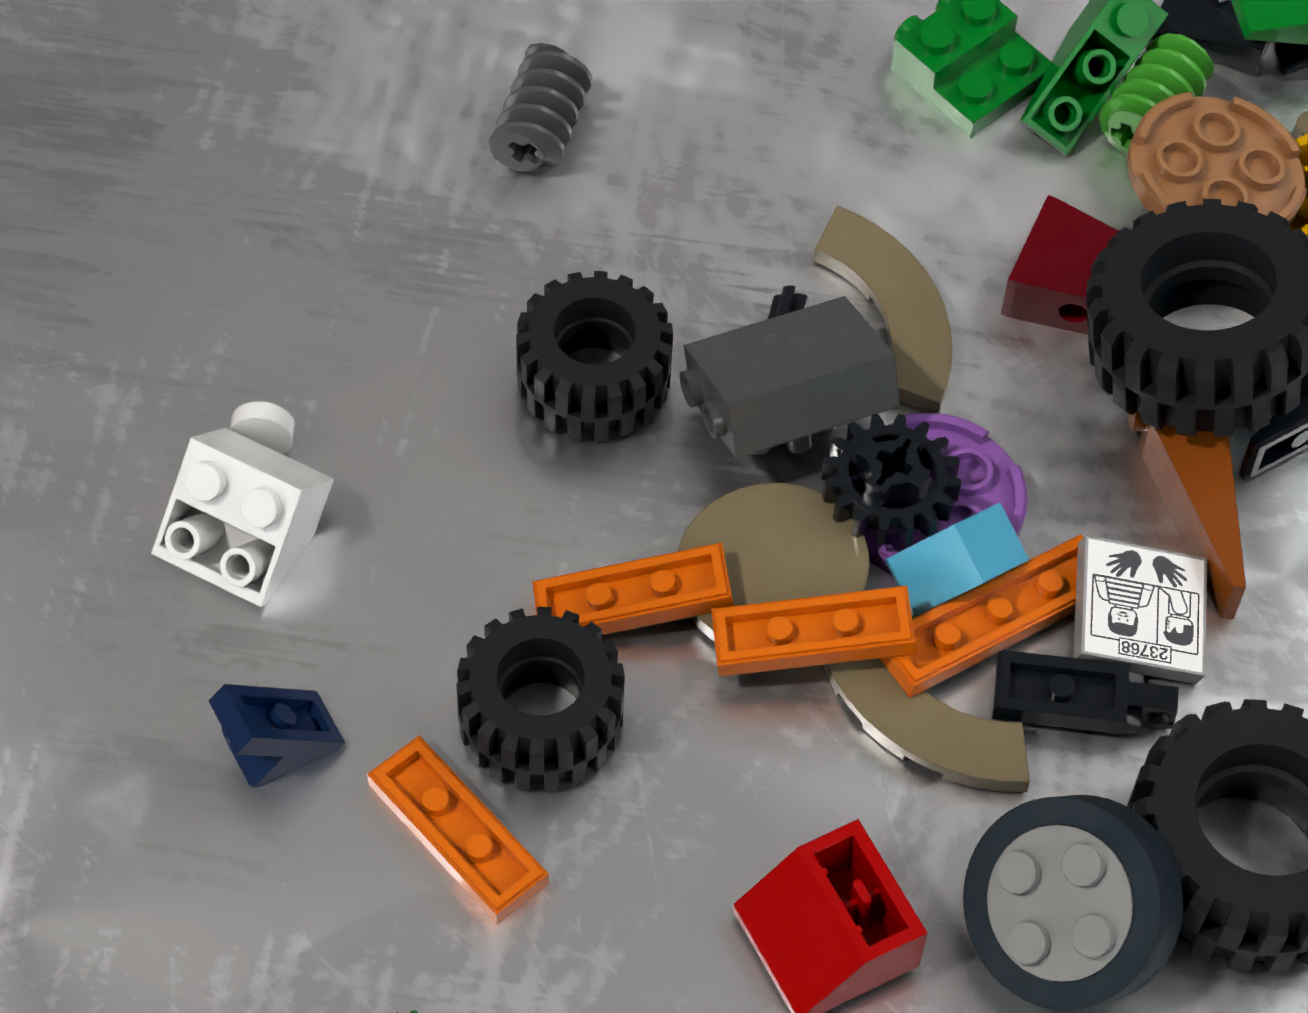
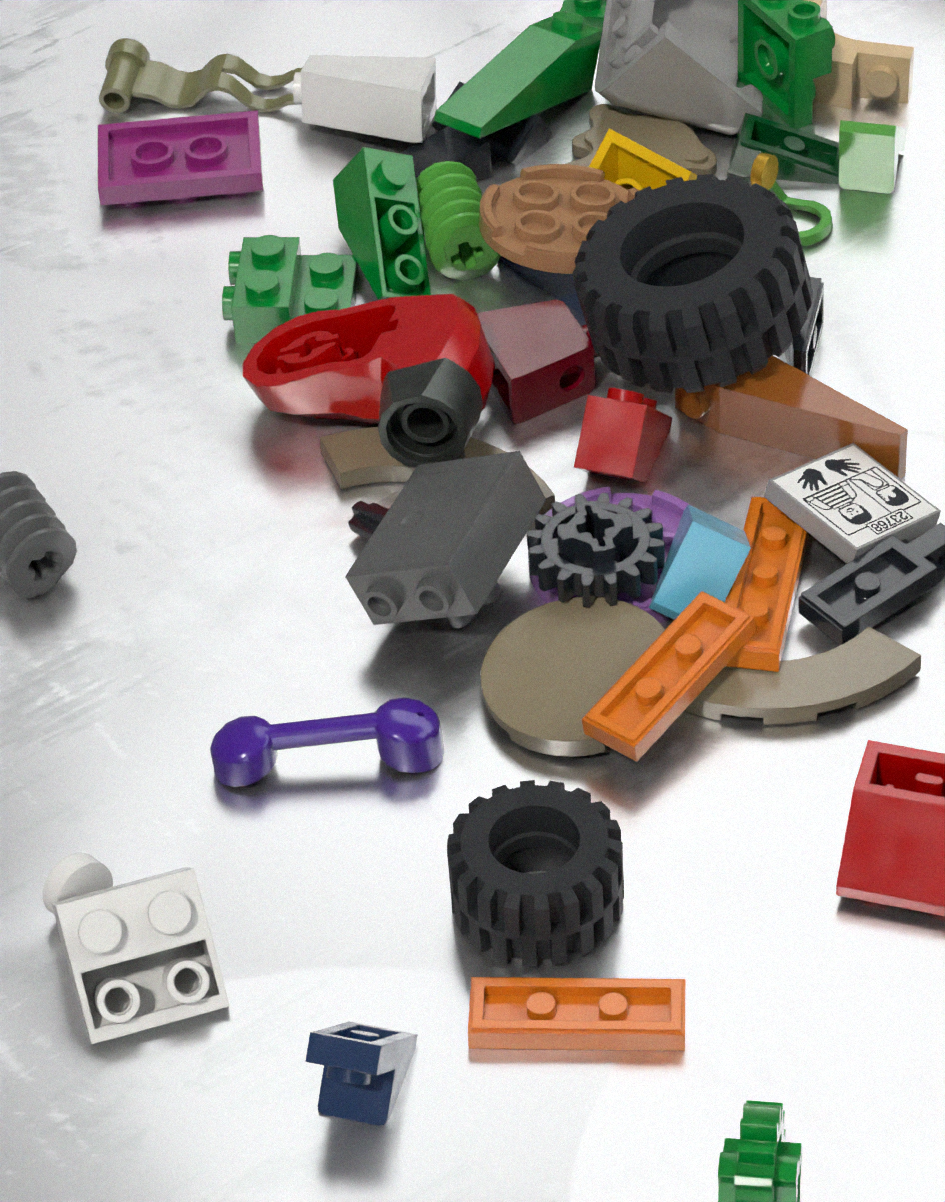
camera: 40 degrees left, 15 degrees down
black tyre [516,271,673,441] -> none
orange tile [532,542,734,635] -> none
none -> dark purple piece [210,697,444,787]
none -> red piece [243,294,495,468]
none -> red slope [574,388,672,483]

